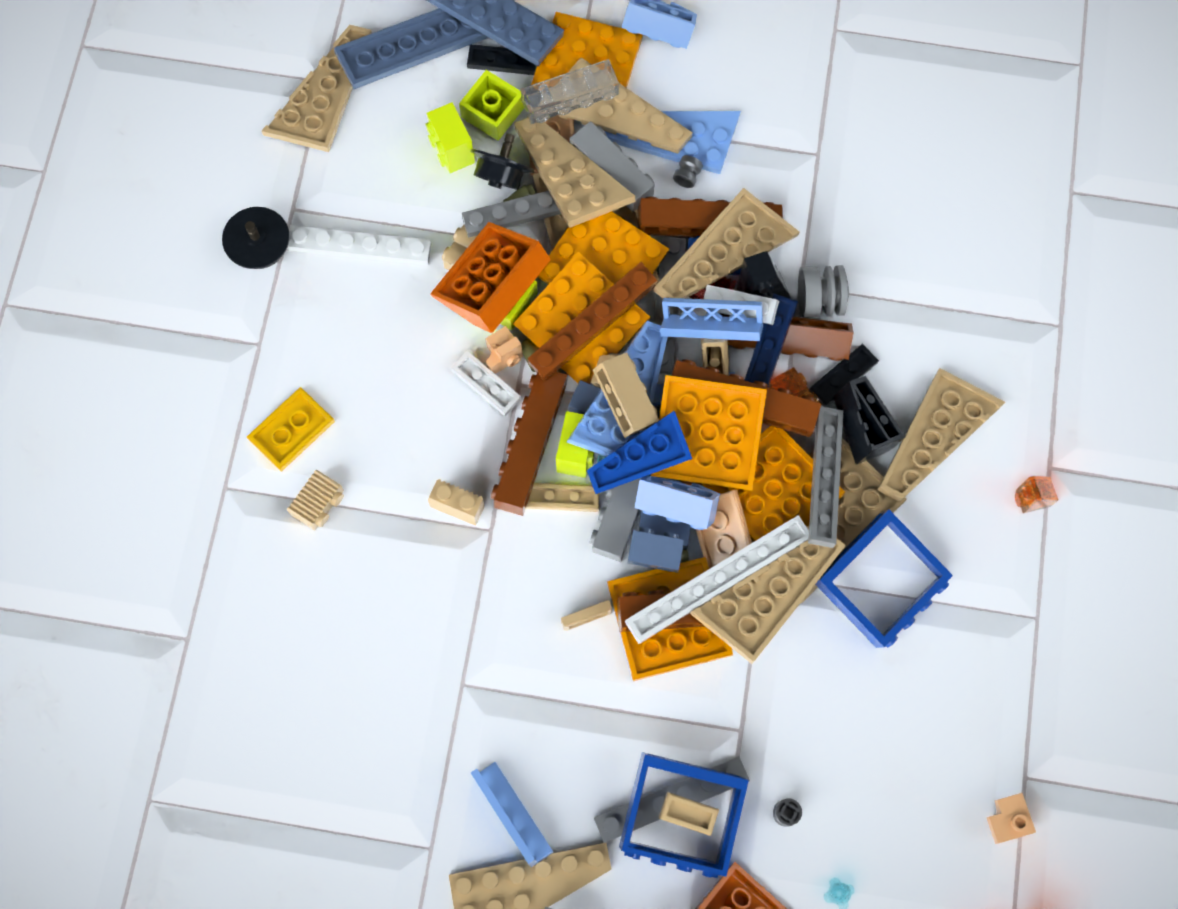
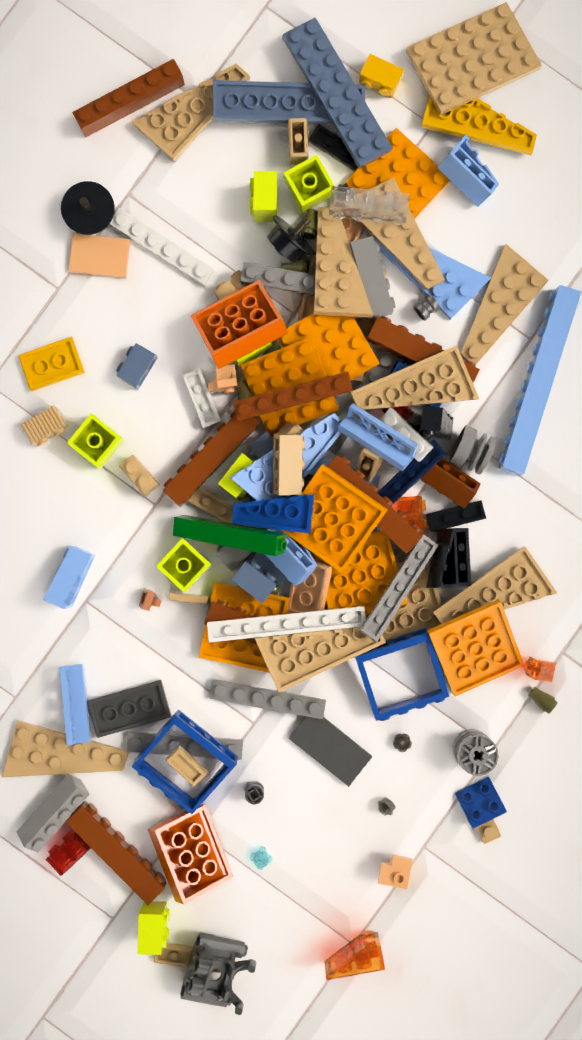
camera: 25 degrees right, 15 degrees up
none -> light blue wedge [43,546,96,609]
none -> neon yellow brick [67,413,125,469]
none -> light nougat tile [69,233,131,278]
none -> dark orange brick [72,58,185,138]
none -> dark grey tile [87,679,172,738]
none -> sand blue brick [116,343,158,390]
none -> nougat tile [139,588,162,611]
none -> neon yellow brick [156,538,212,593]
none -> green brick [173,515,287,556]
none -> light grey plate [209,679,326,719]
none -> tan brick [288,118,309,165]
none -> dark grey tile [289,716,373,787]
none -> olive cone [301,209,318,239]
none -> clear smoke plate [378,797,396,816]
none -> clear smoke plate [393,733,412,752]
none -> light orange plate [427,599,525,697]
none -> light grey wheel [452,729,499,776]
none -> blue hinge [455,777,507,829]
none -> tan wing [460,244,549,365]
none -> tan plate [476,819,502,845]
none -> light blue brick [498,285,582,475]
none -> olive cone [528,687,558,714]

